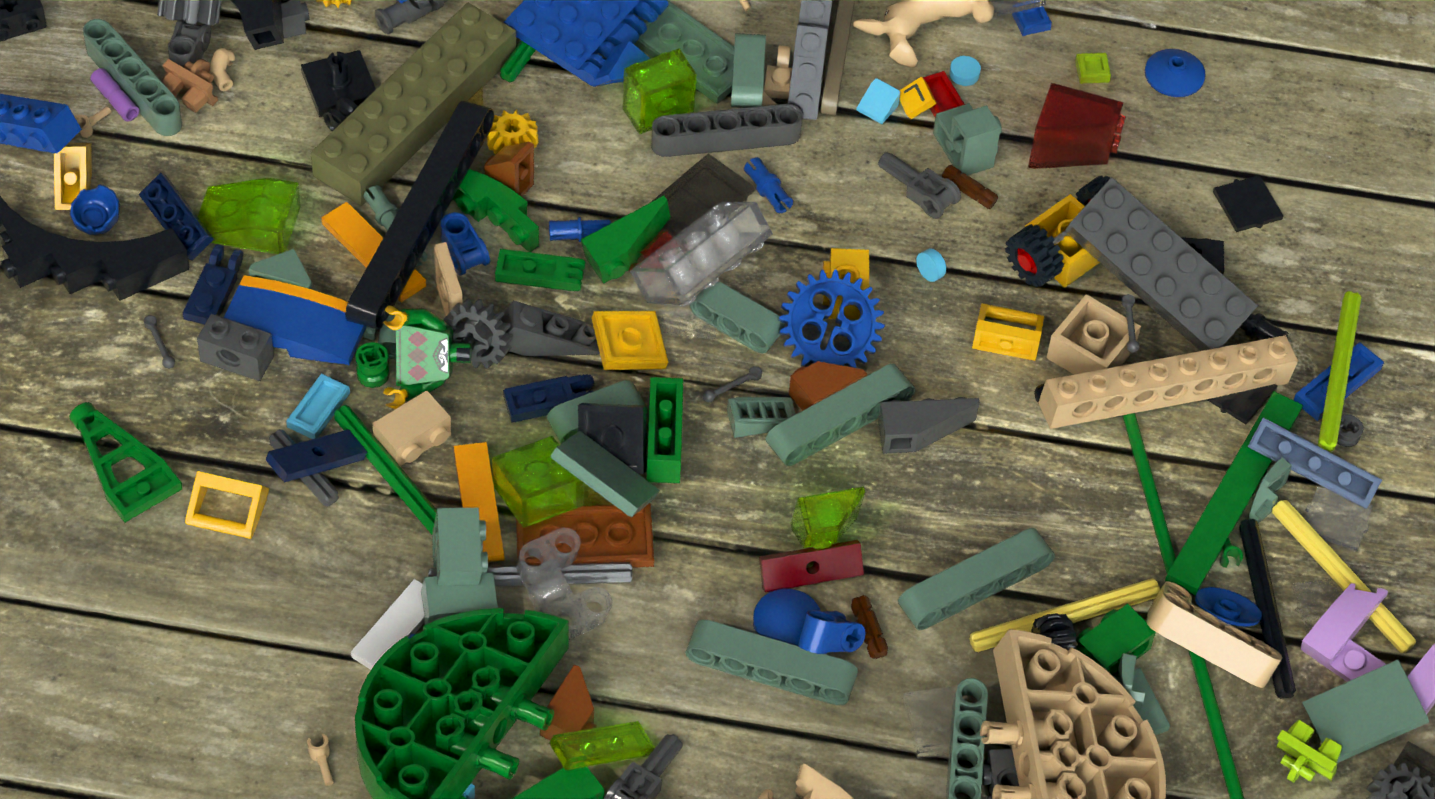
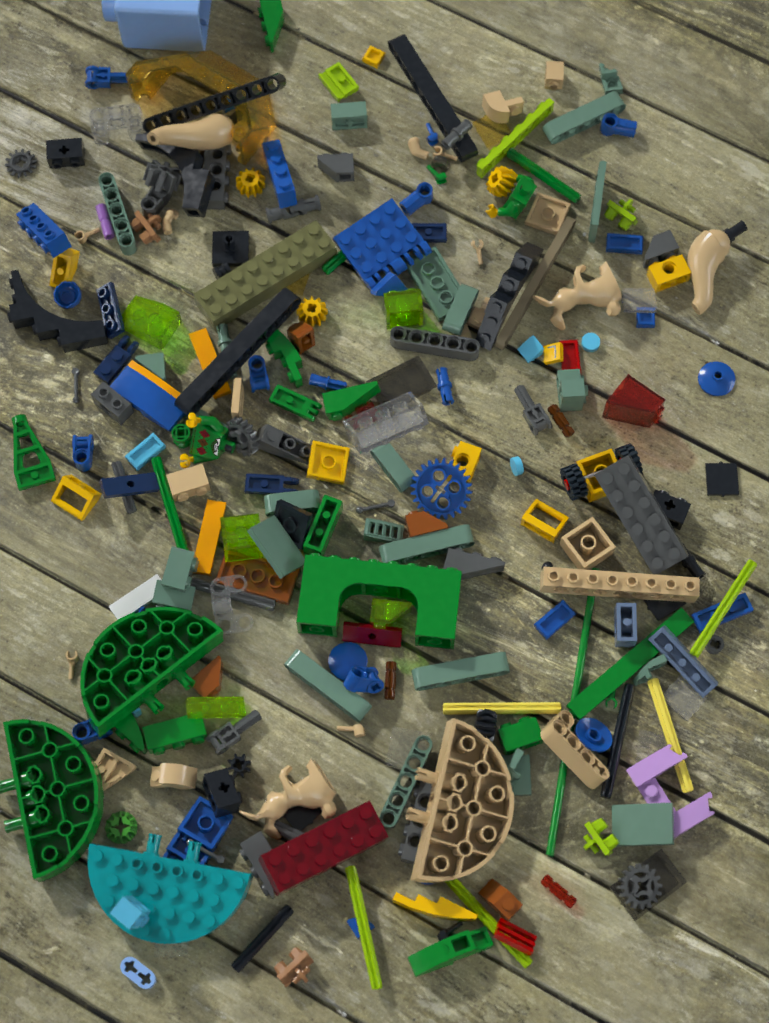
camera: 25 degrees right, 15 degrees up
lime tile [1075,53,1111,84] -> none
dark grey hinge [1121,294,1140,353] -> none
none -> blue piece [72,434,94,472]
none -> green arch [296,553,462,650]
none -> tan hand [337,724,366,737]
none -> blue tile [534,600,576,640]
none -> sand blue brick [614,603,637,648]

